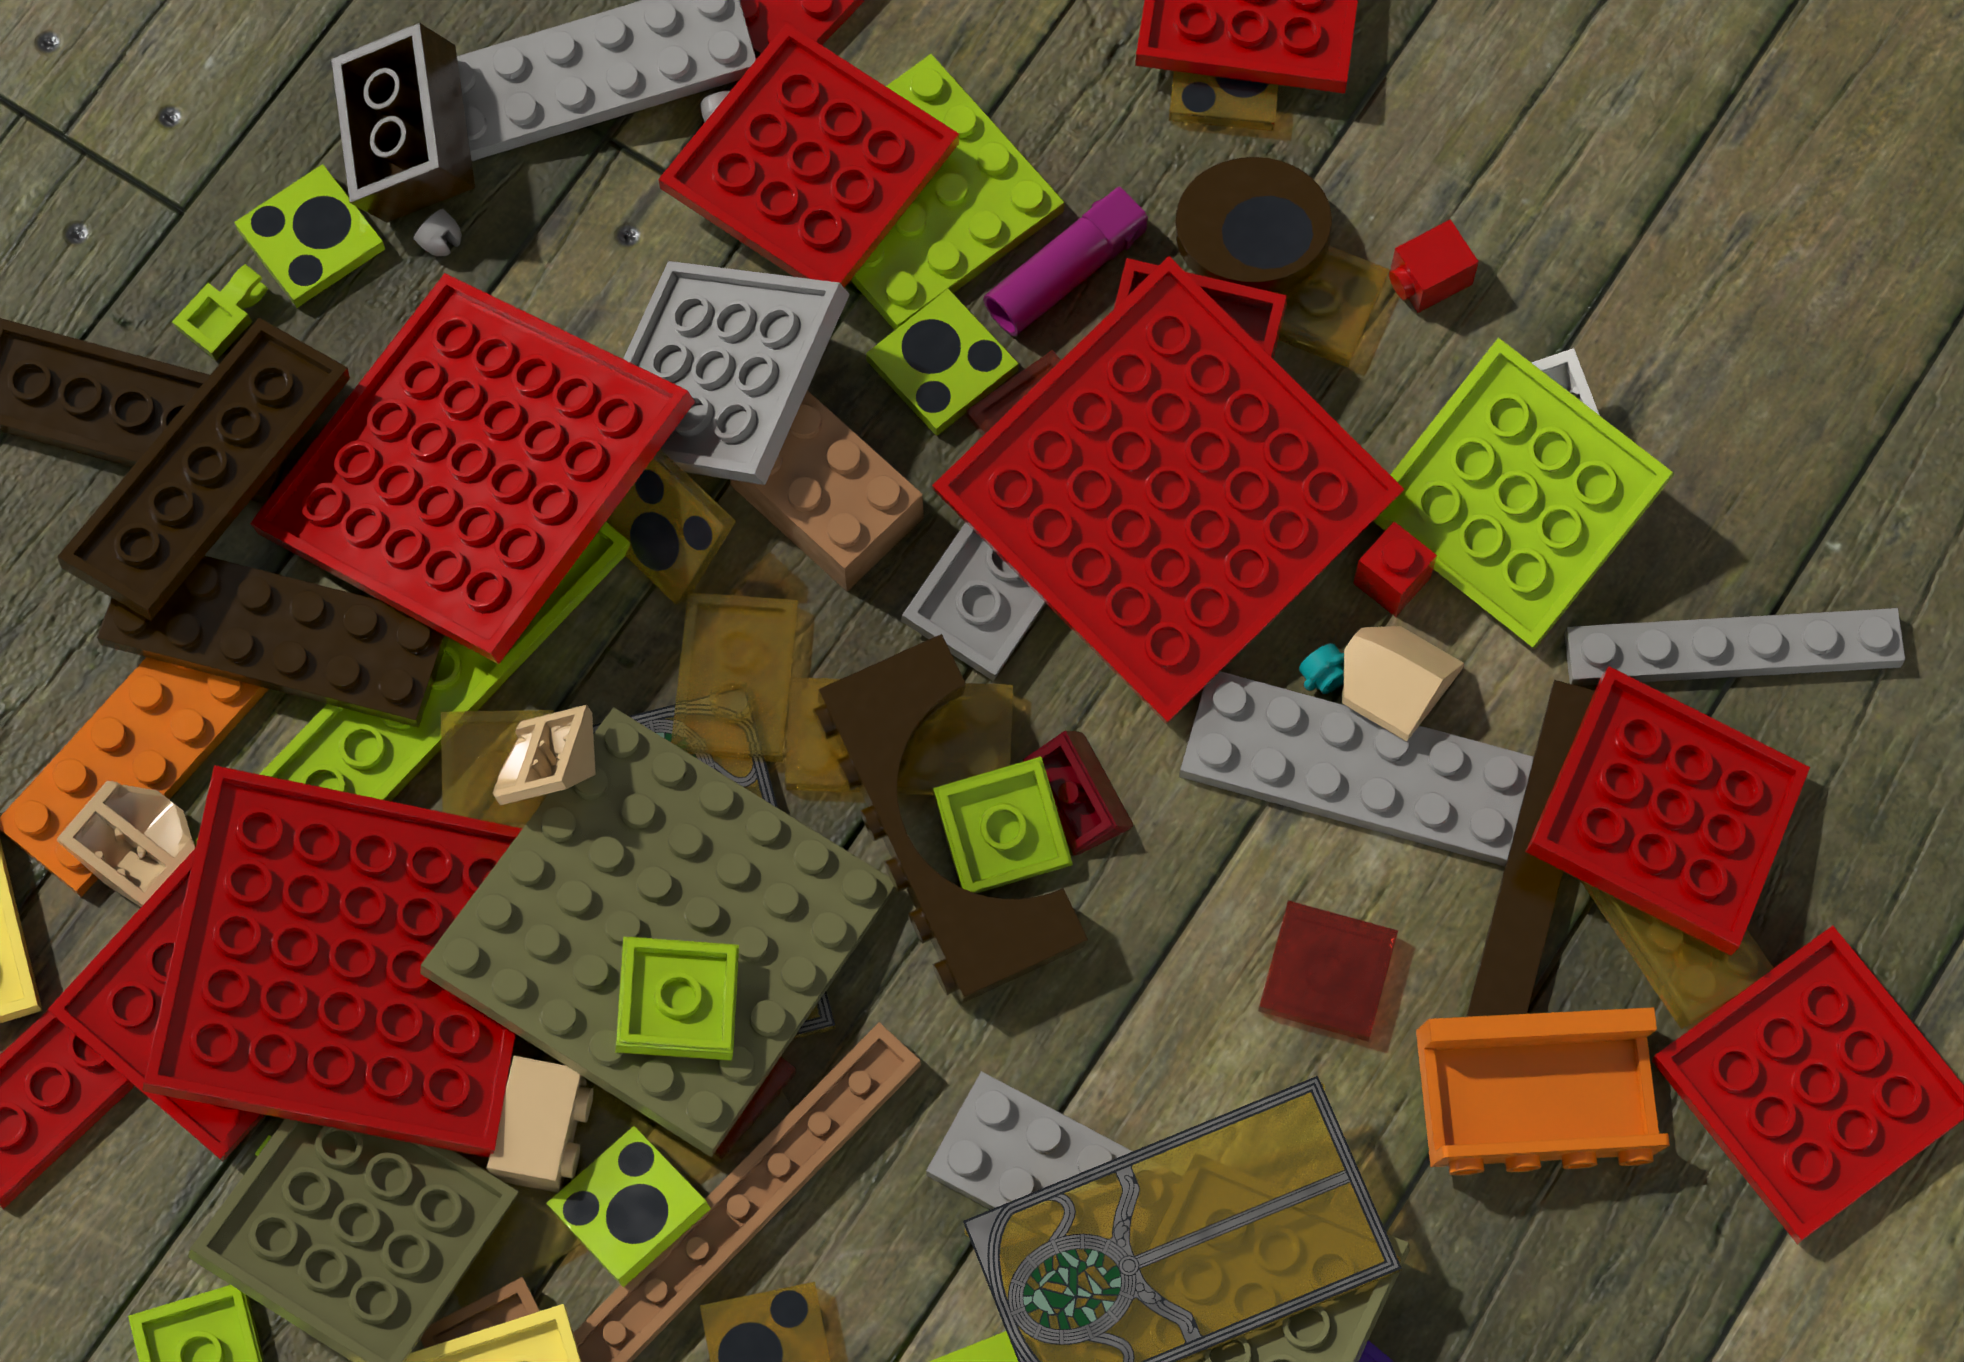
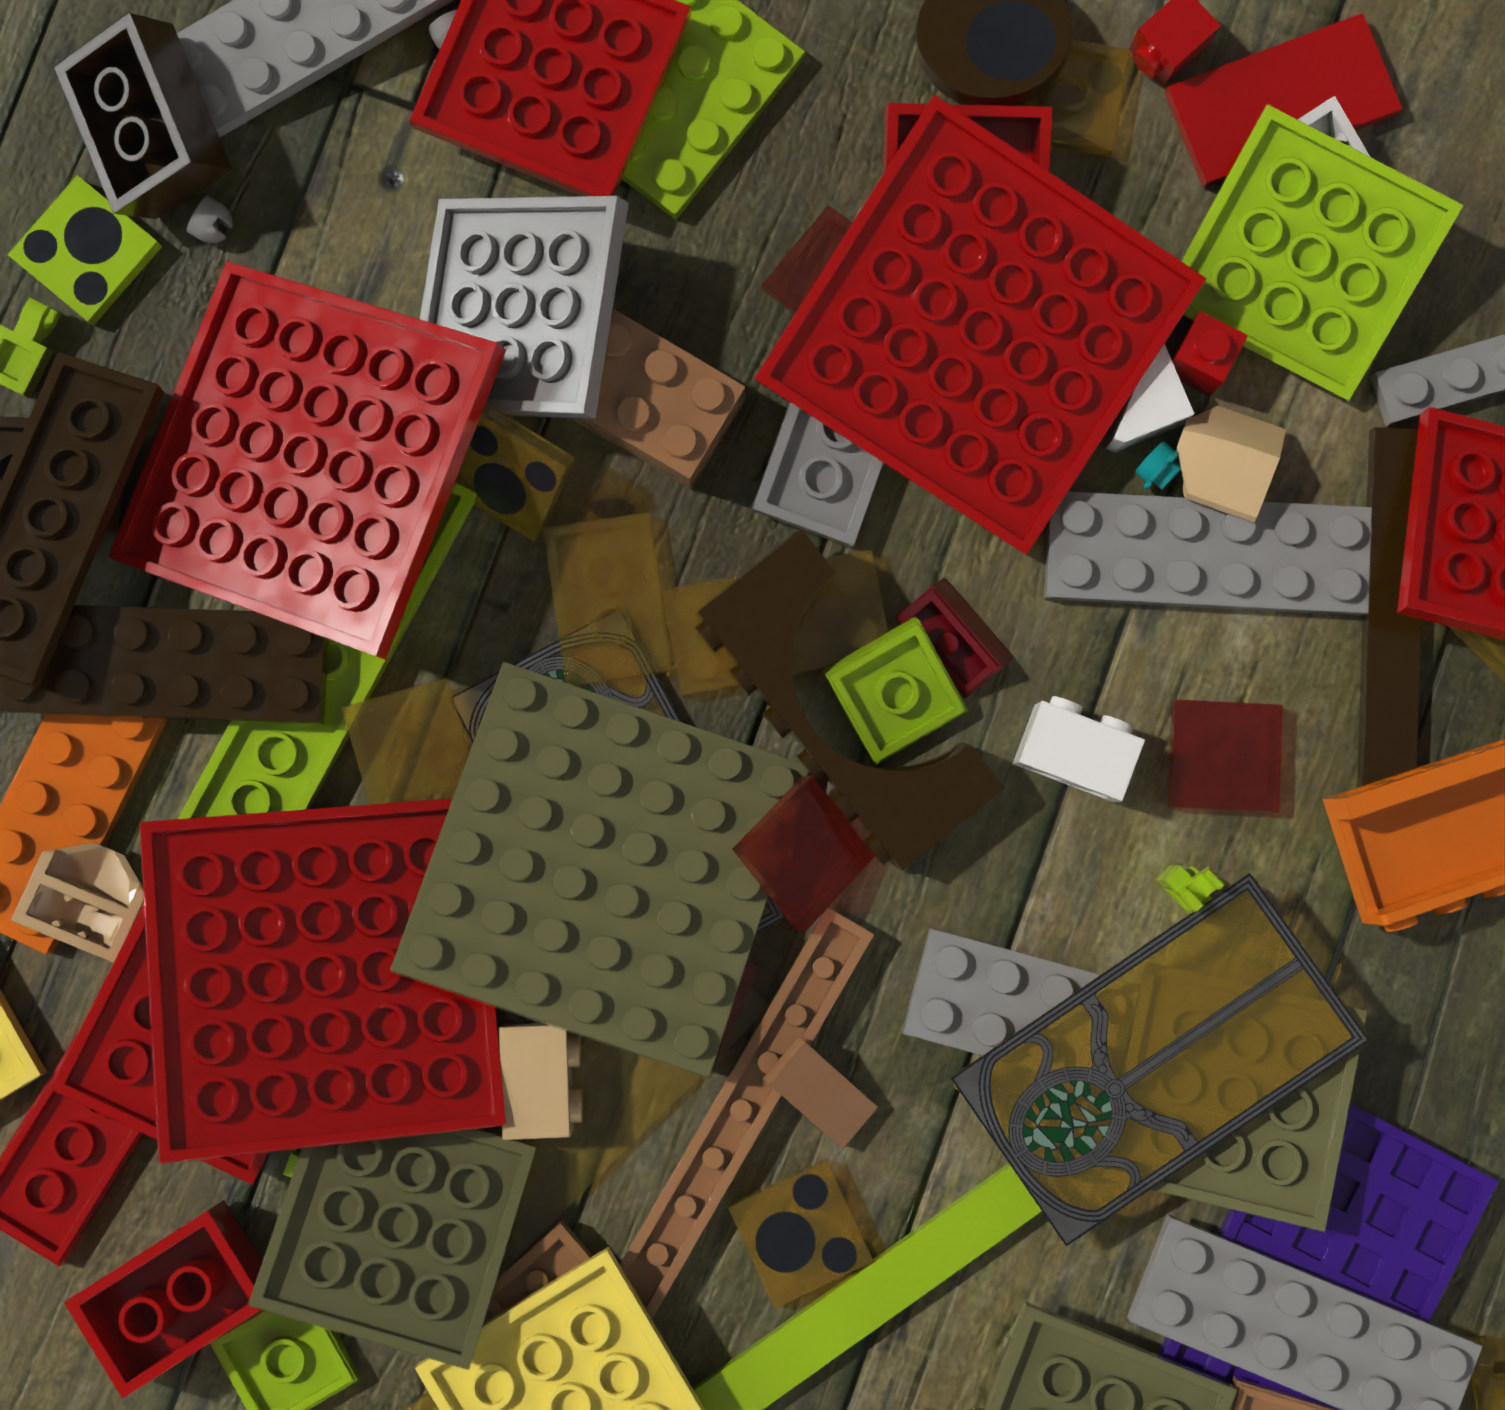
camera: 15 degrees left, 15 degrees up
tan slope [493,705,596,805] -> none
lime tile [546,1126,711,1287] -> none
lime tile [615,937,739,1061] -> none
lime tile [866,289,1018,436] -> none
magenta piece [983,186,1148,336] -> none
none -> red brick [64,1200,262,1399]
none -> clear red tile [732,776,875,931]
none -> medium nougat tile [763,1037,878,1149]
none -> white brick [1013,696,1145,803]
none -> white slope [1105,344,1194,452]
none -> lime plate [1155,865,1225,915]
none -> red tile [1164,13,1403,189]

